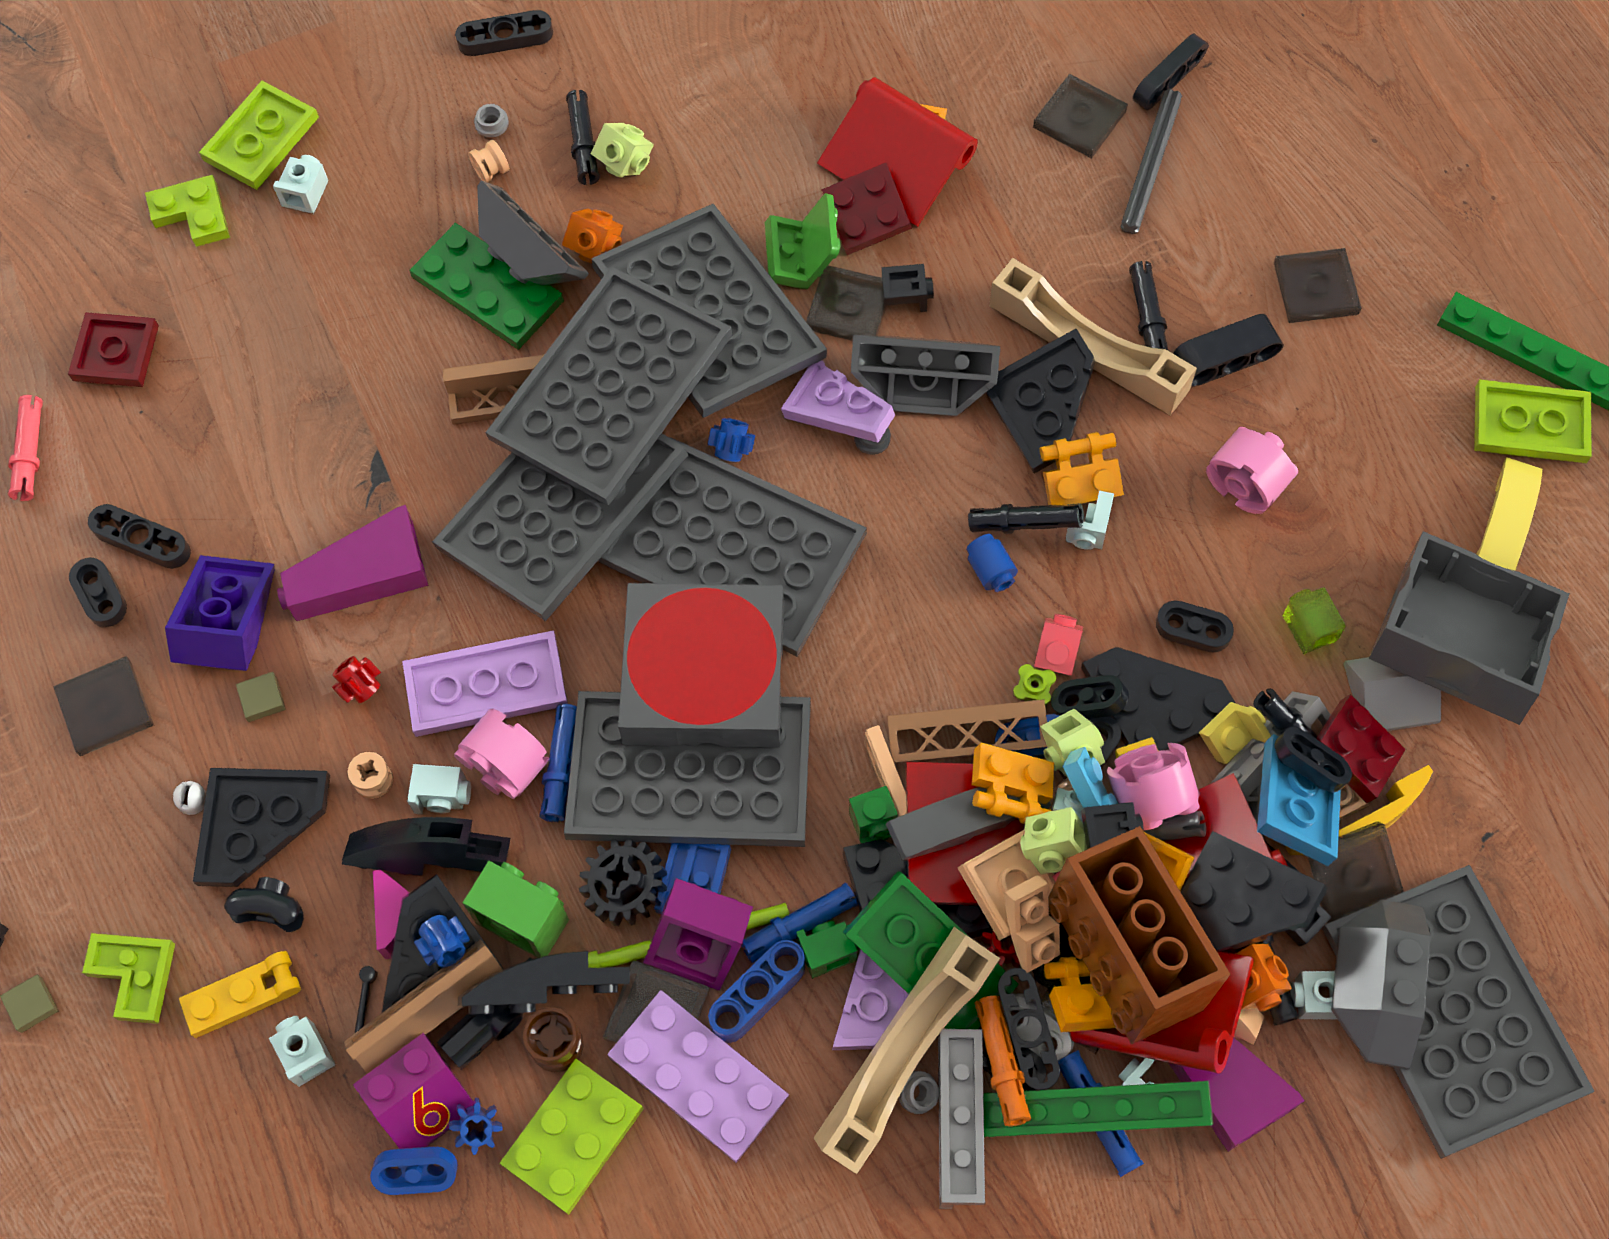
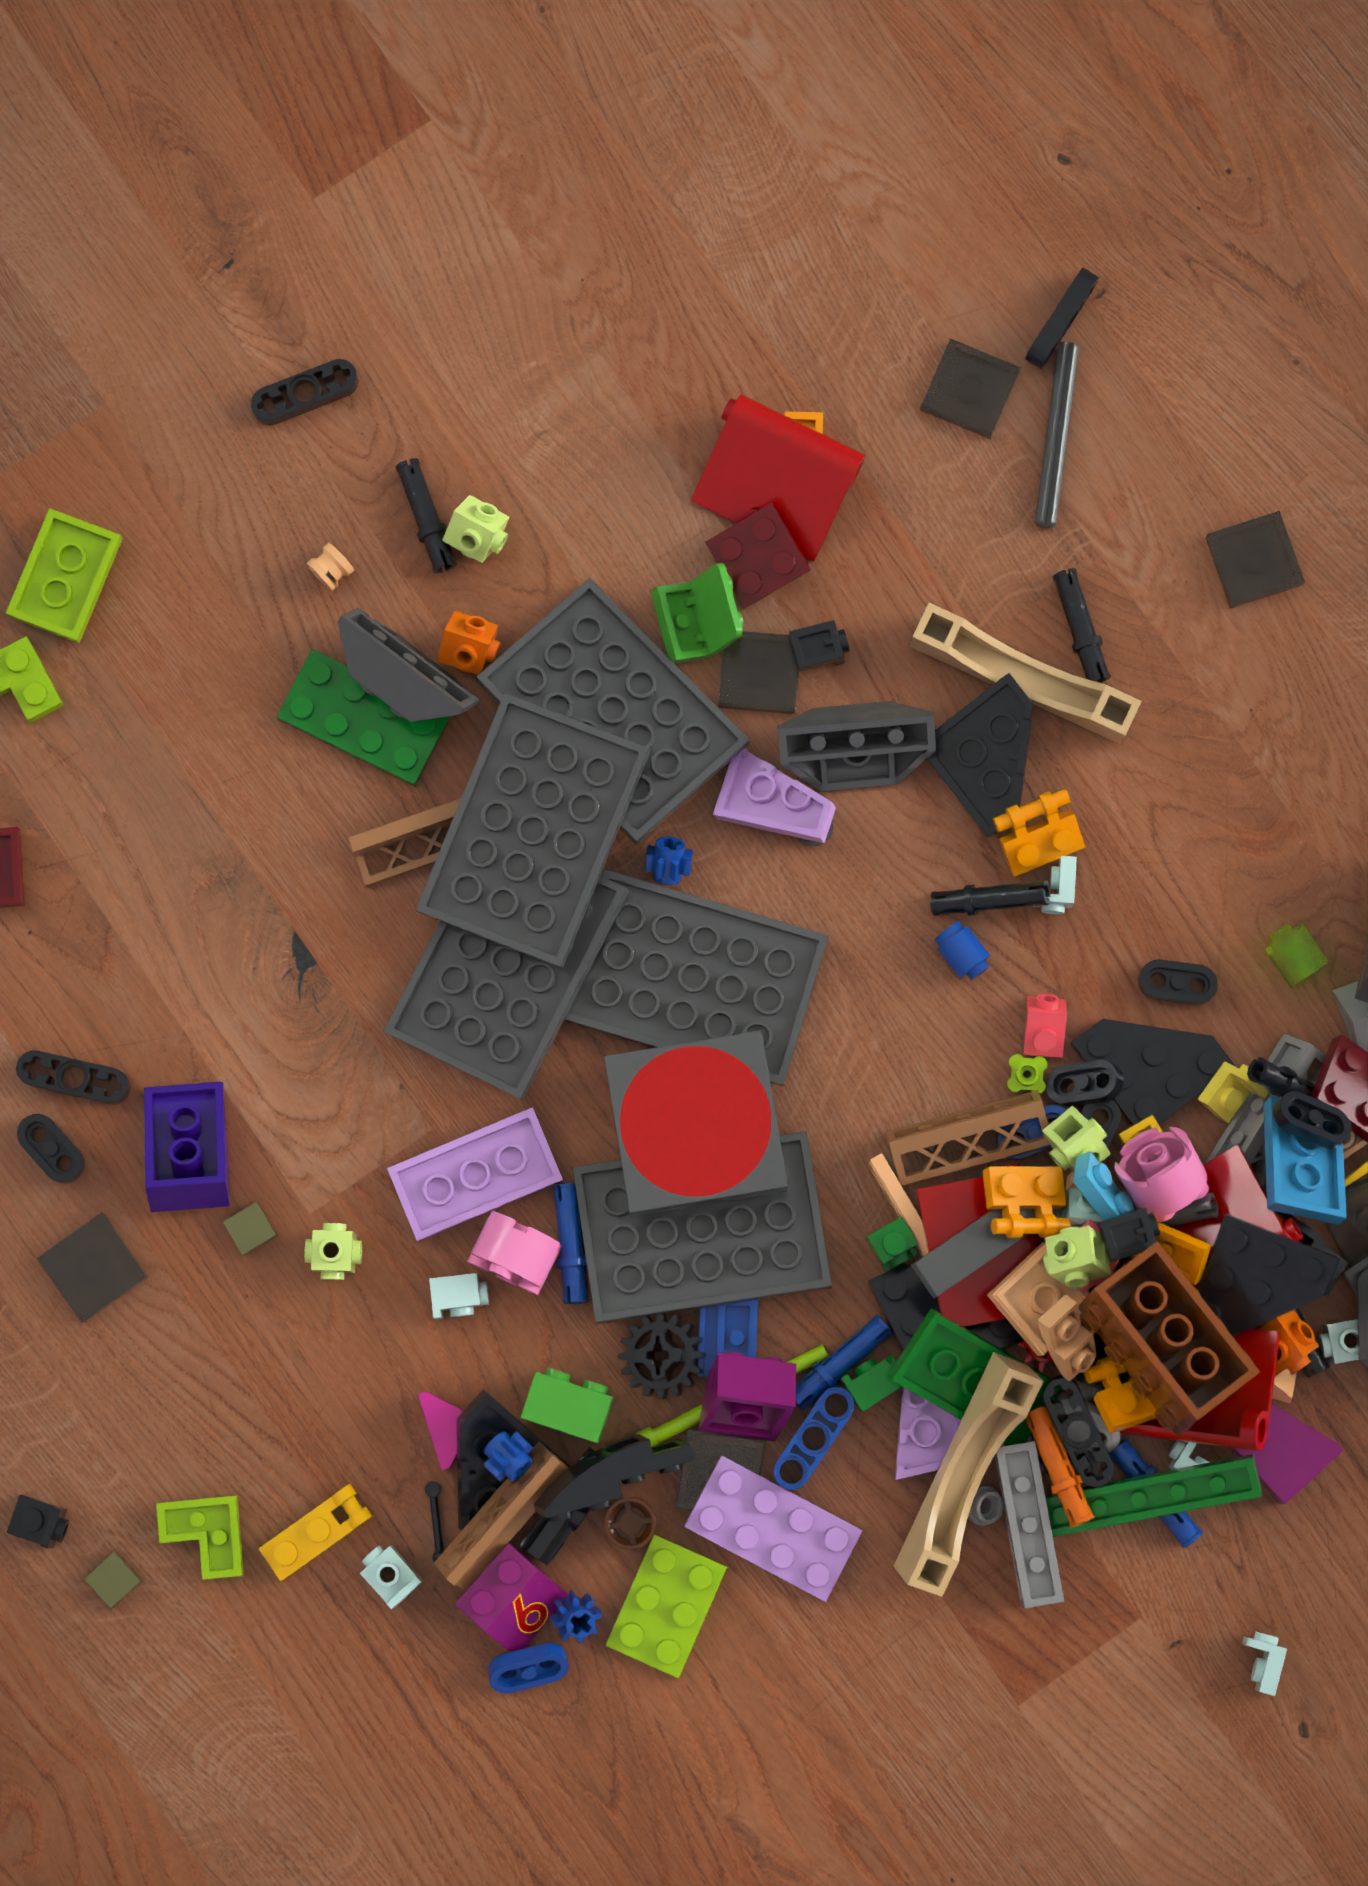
camera: 10 degrees left, 15 degrees up
white hinge [173,781,206,815] -> none
black plate [193,768,330,887] -> none
black piece [224,877,304,932] -> none
light aqua brick [273,155,329,214] -> none
magenta slope [277,505,429,621] -> none
red gear [332,656,381,704] -> none
black slope [342,817,511,876] -> none
light nougat wheel [347,752,393,799] -> none
light grey plate [474,104,509,137] -> none
black beam [1173,314,1284,386] -> none
bright pink brick [1206,427,1298,514] -> none
none -> yellowish green brick [304,1223,362,1280]

